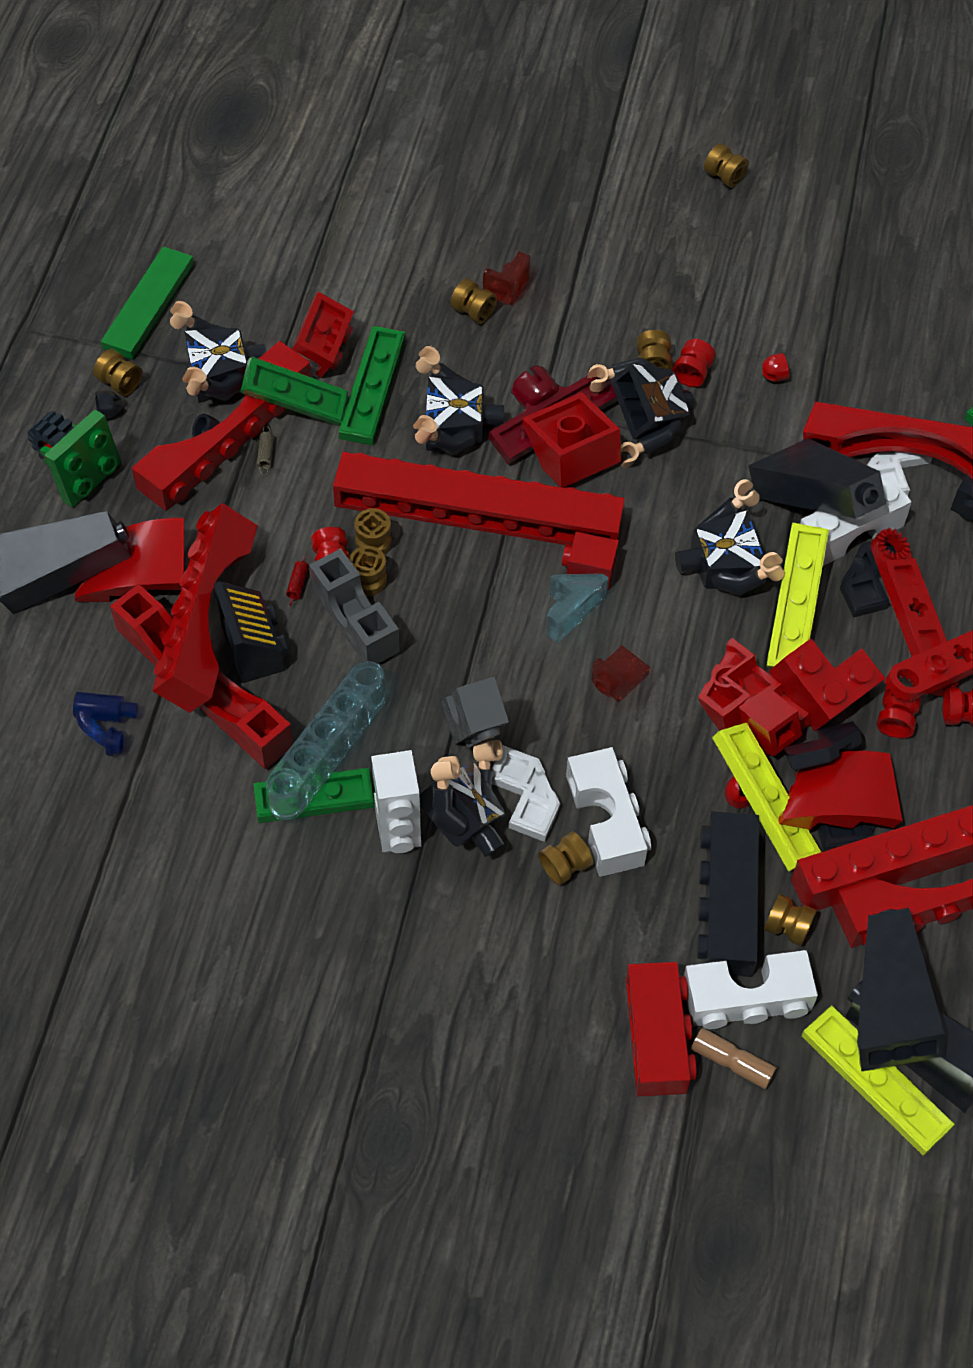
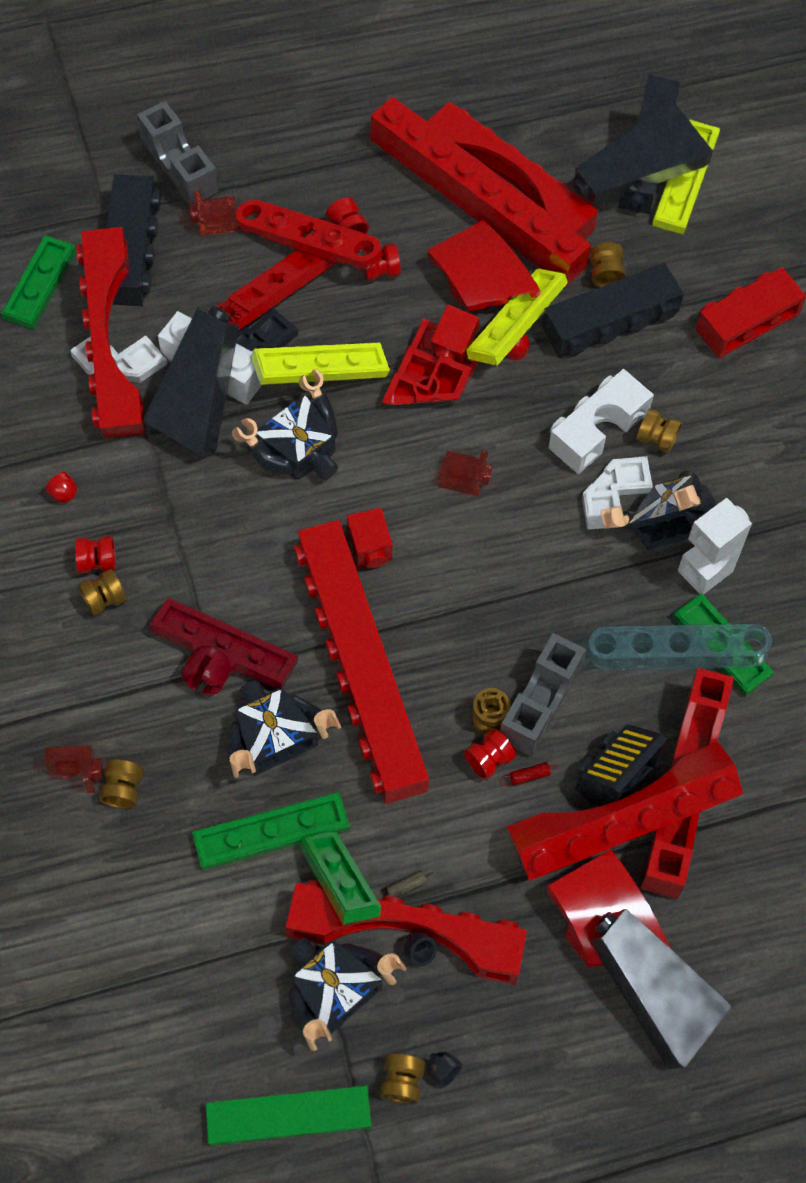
camera: 120 degrees left, 5 degrees up
green plate [27,409,122,508] -> none
clear blue plant [73,692,138,756] -> none
red bracket [292,291,354,378] -> none
pearl gold wheel [354,508,392,555] -> none
dark grey arch [441,677,509,748] -> none
red slope [522,392,621,488] -> none
clear light blue slope [547,574,609,643] -> none
black torso [587,358,694,468] -> none
white arch [684,950,818,1029] -> none
medium nougat piece [691,1027,777,1089] -> none
red brick [769,638,885,732] -> none
black tile [784,721,862,770] -> none

